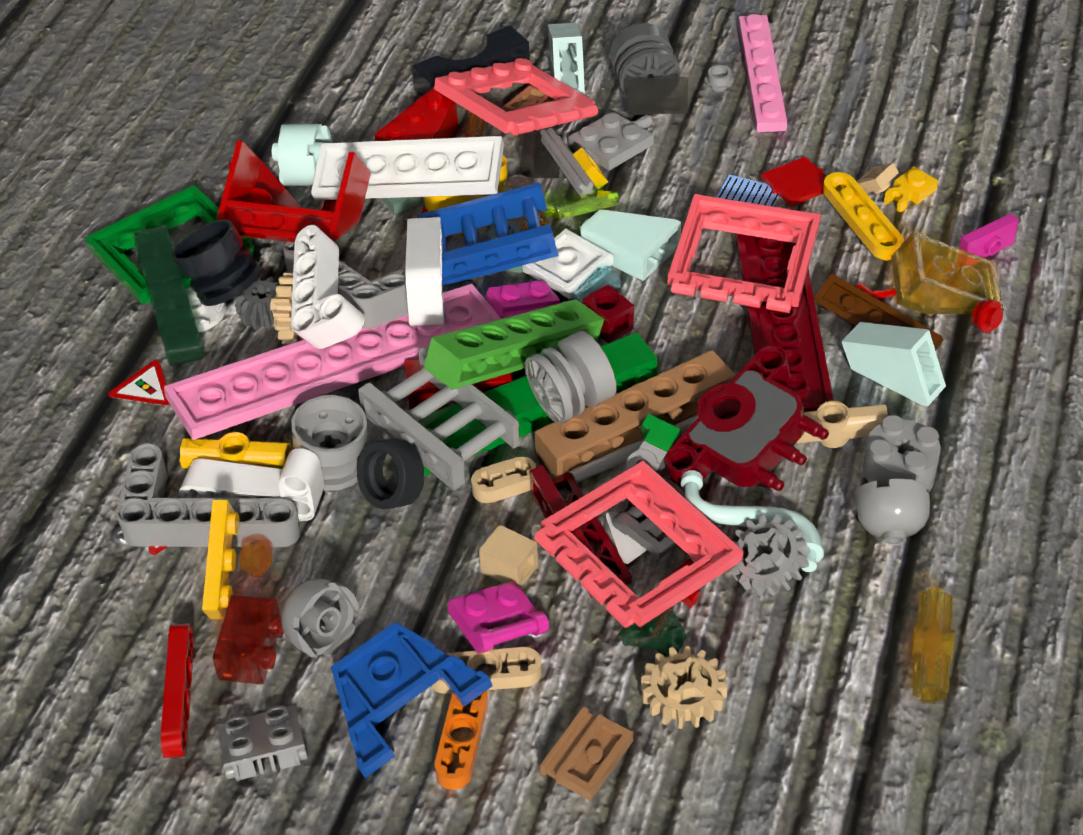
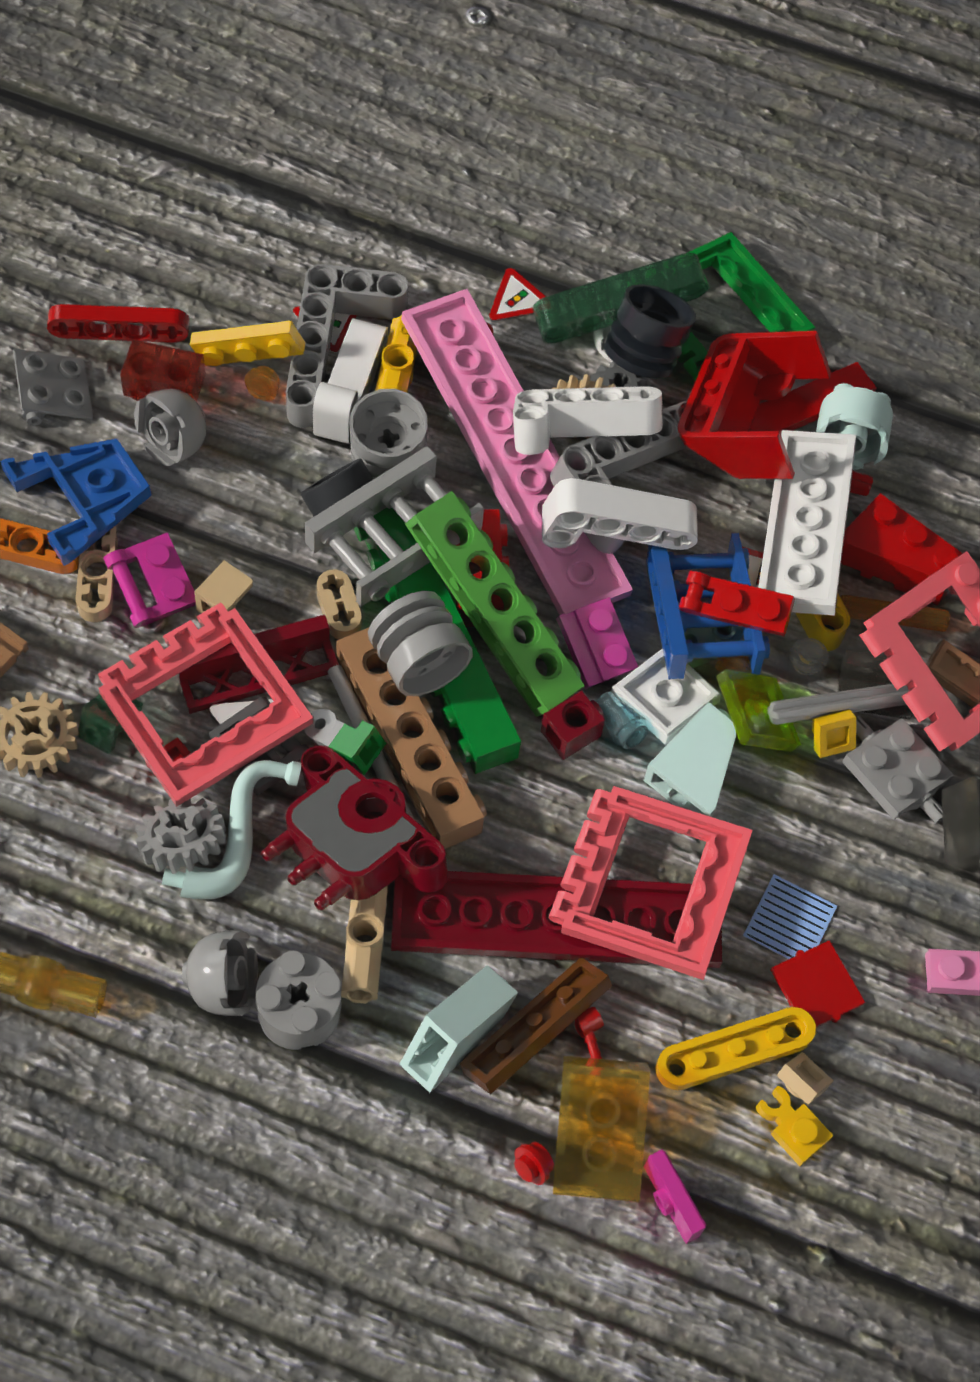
camera: 85 degrees right, 15 degrees up
none -> red plate [678,571,795,637]

